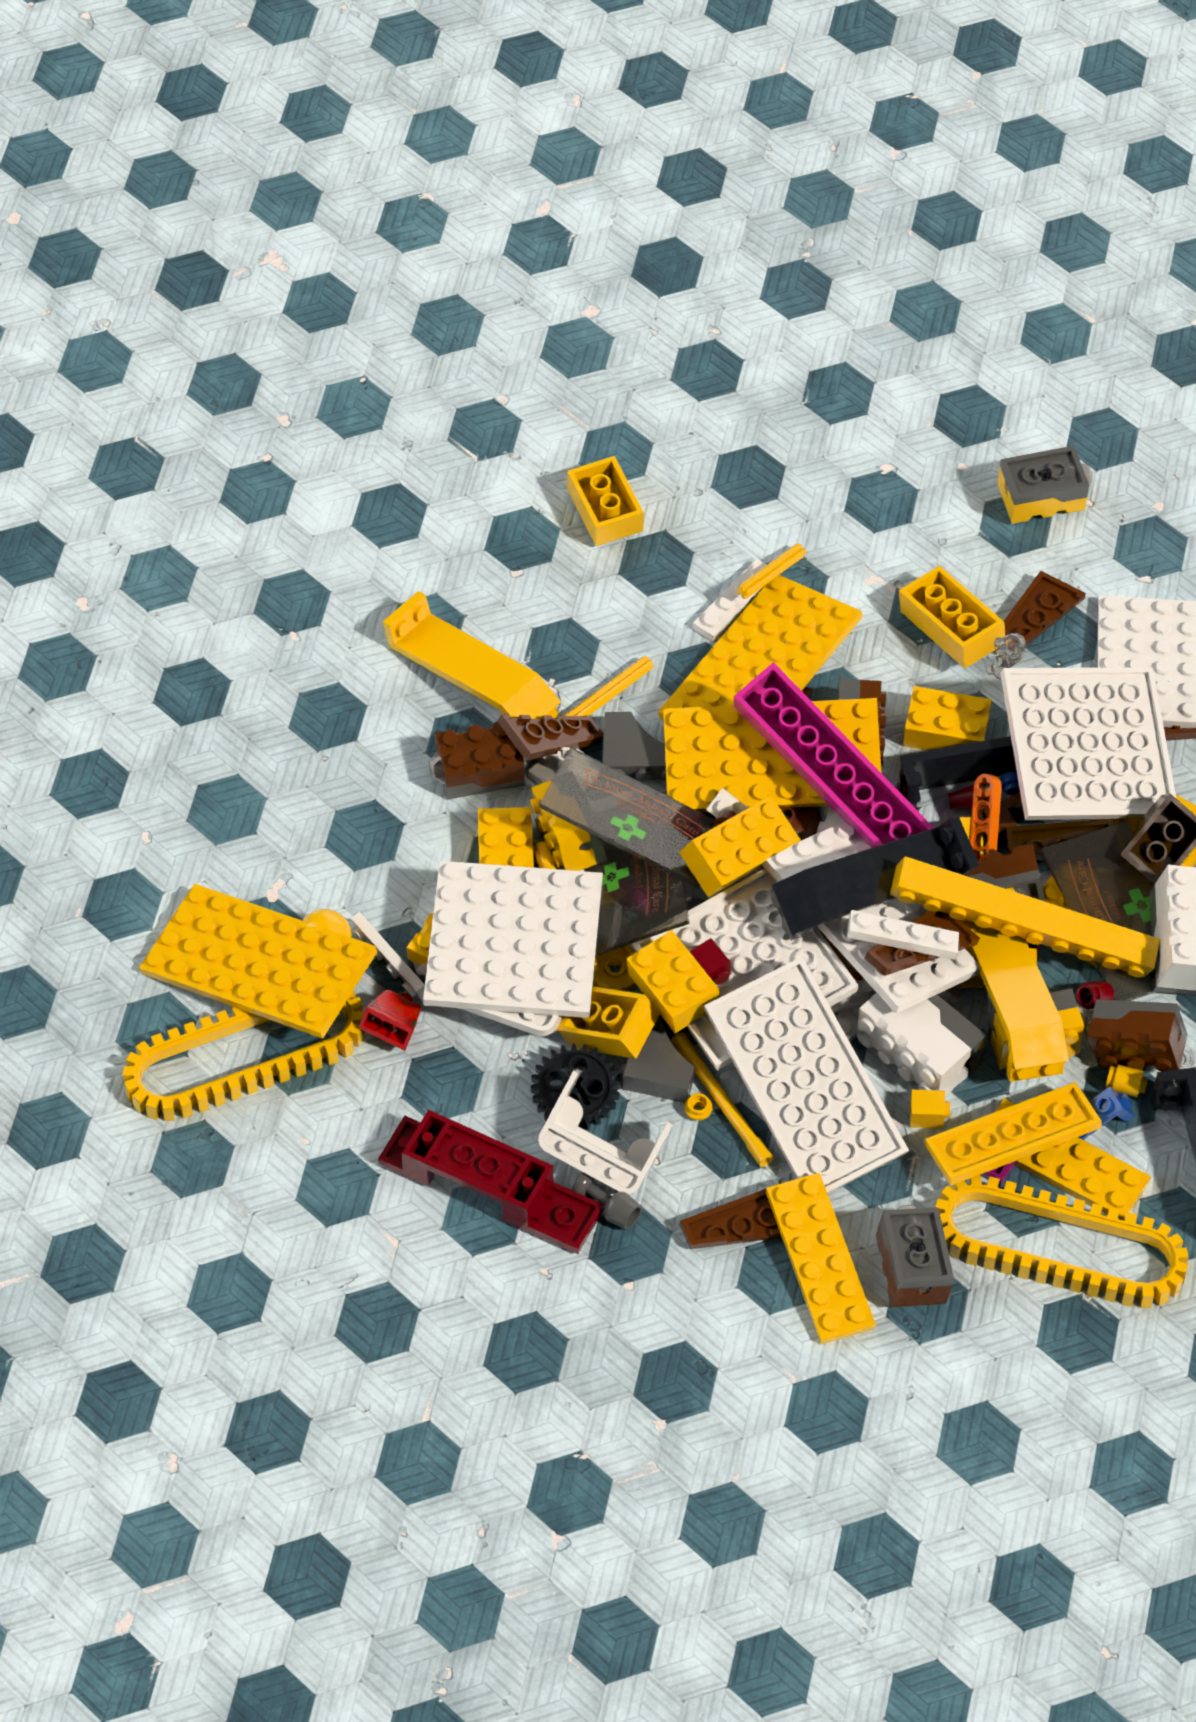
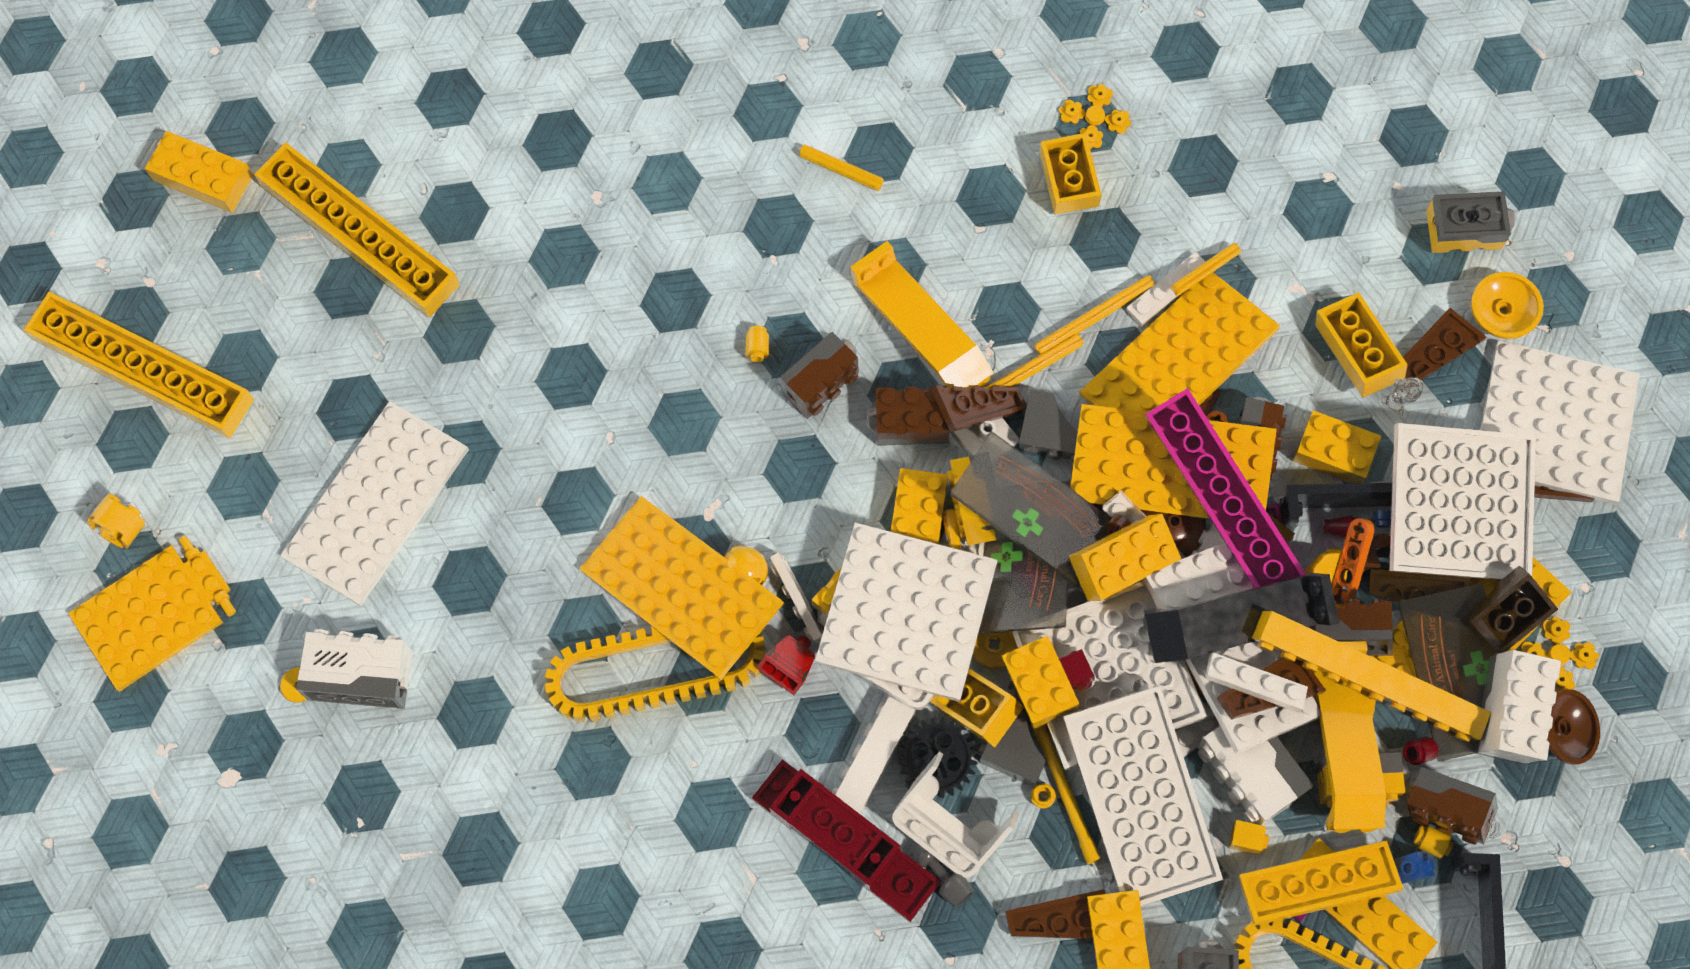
camera: 15 degrees right, 15 degrees up
none -> yellow brick [745,326,769,362]
none -> reddish brown piece [780,332,859,419]
none -> yellow axle [799,144,884,191]
none -> white brick [832,696,915,815]
none -> yellow axle [1035,275,1155,355]
none -> yellow plant [1059,84,1131,149]
none -> yellow dish [1471,272,1544,339]

